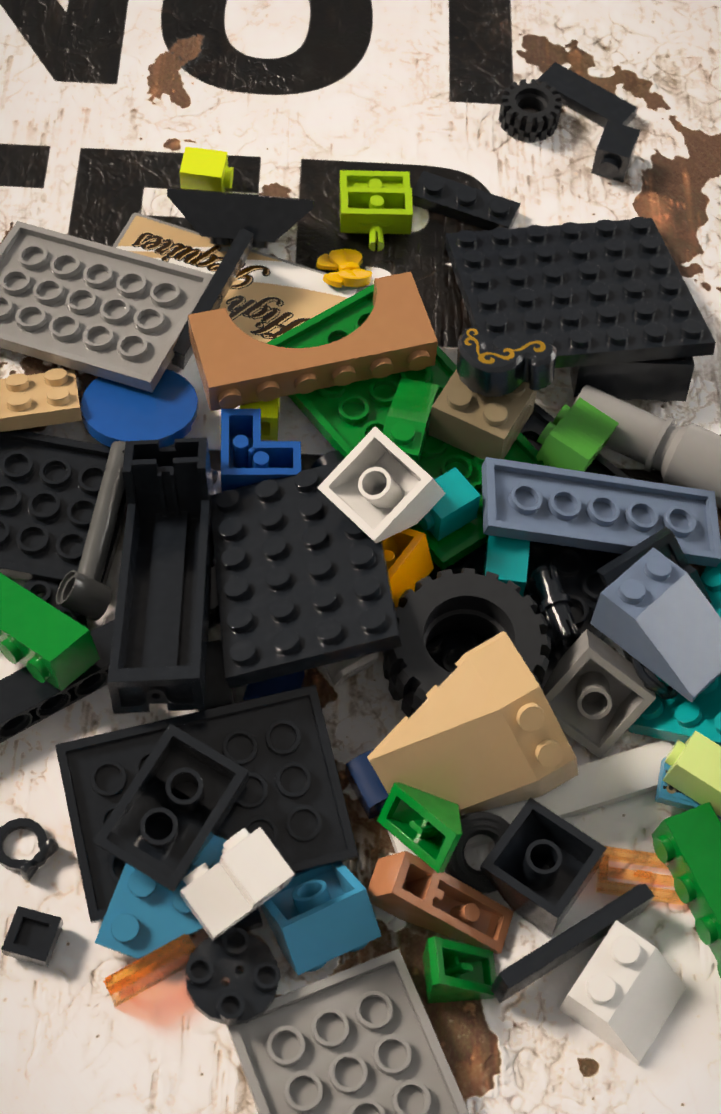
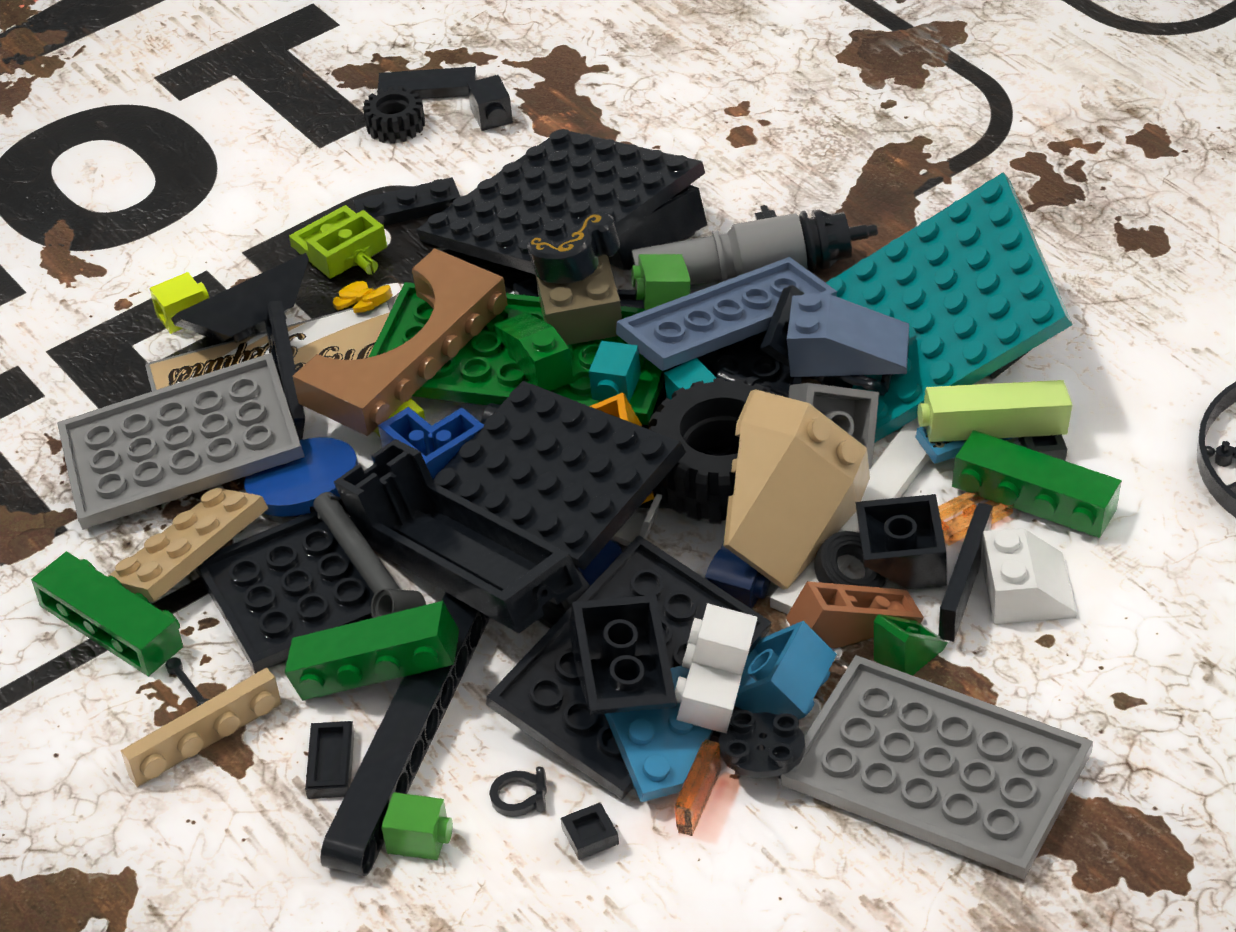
camera: 30 degrees left, 15 degrees down
white slope [317,426,446,543] -> none
green slope [377,782,462,873] -> none

